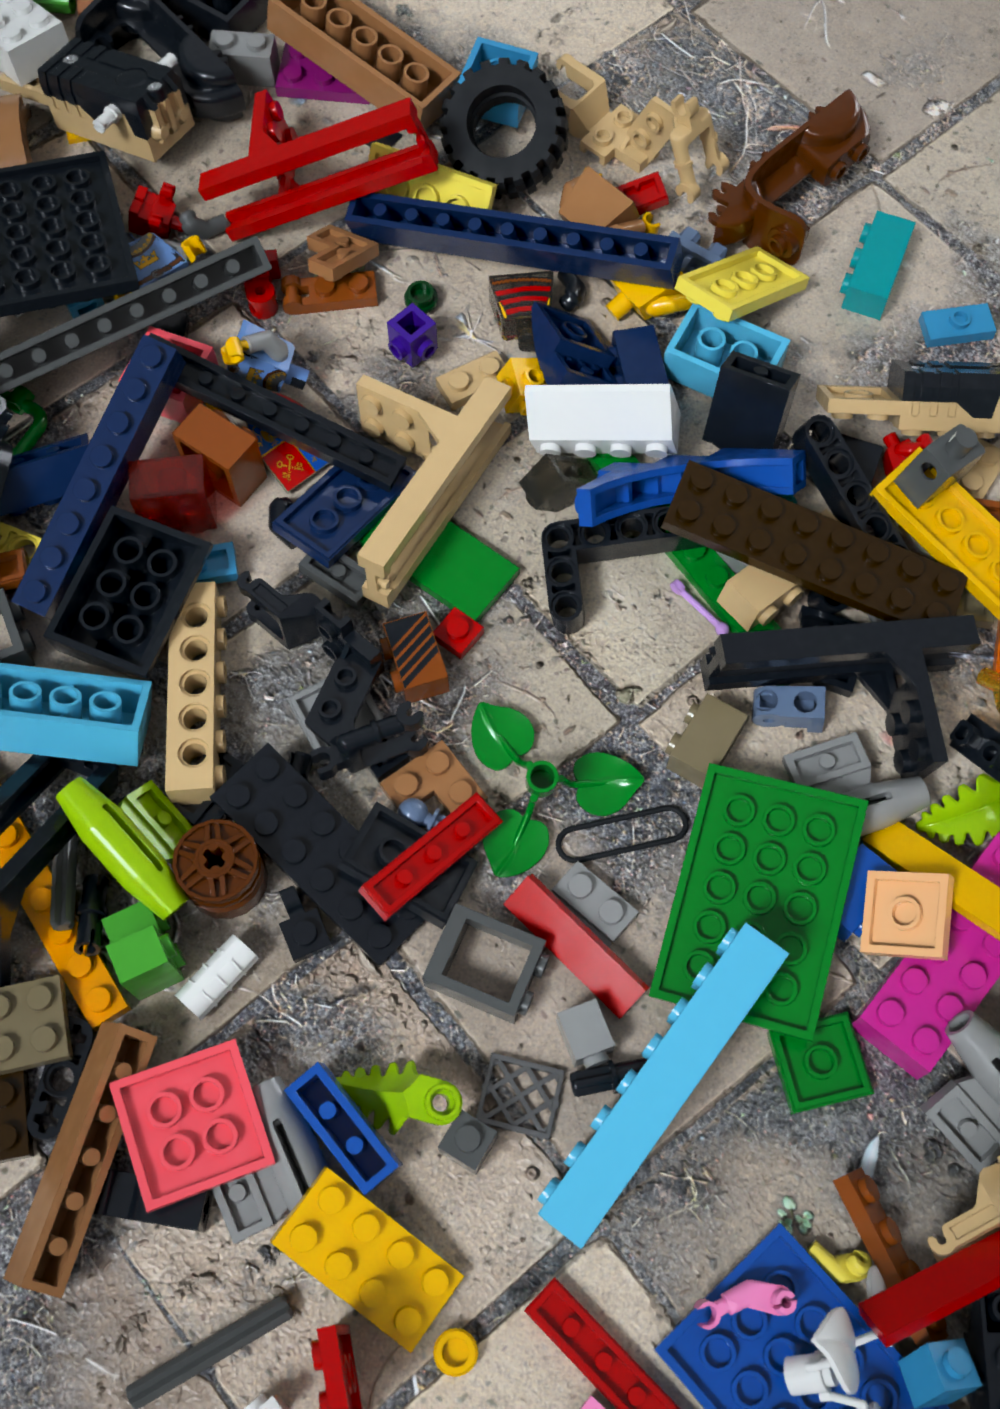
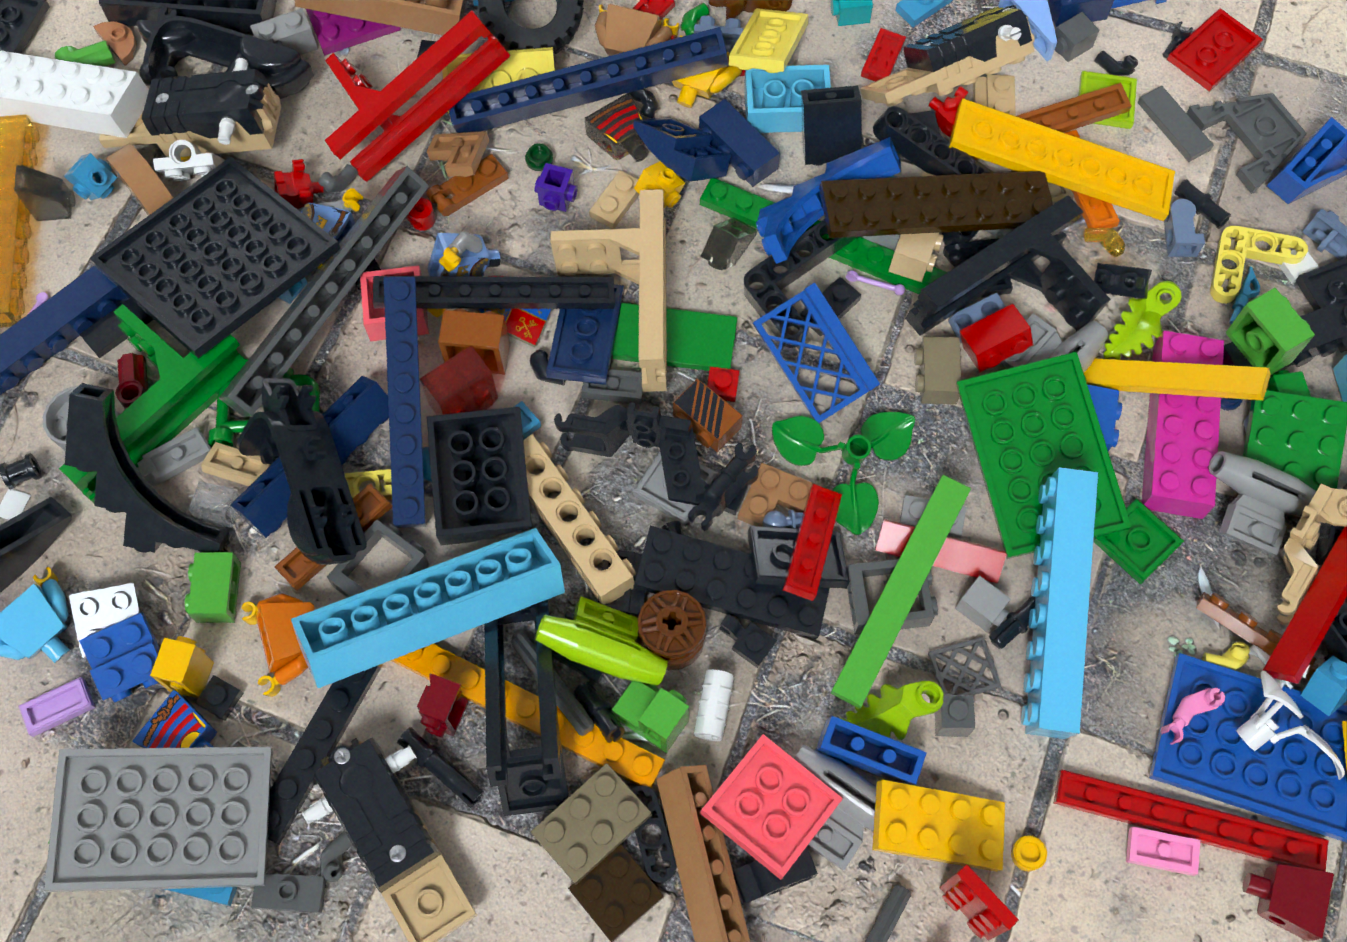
camera: 30 degrees left, 0 degrees up
white slope [524,384,681,458] -> none
black piece [556,805,689,863] -> none
light nougat plate [860,870,954,961] -> none
dark grey torso [894,424,985,509] -> none
none -> white plate [153,140,225,181]
none -> green arm [681,3,709,36]
none -> blue fence [752,282,880,423]
none -> black plate [800,277,862,336]
none -> bright green tile [831,475,971,709]
none -> red plate [861,28,906,82]
none -> red brick [959,303,1033,372]

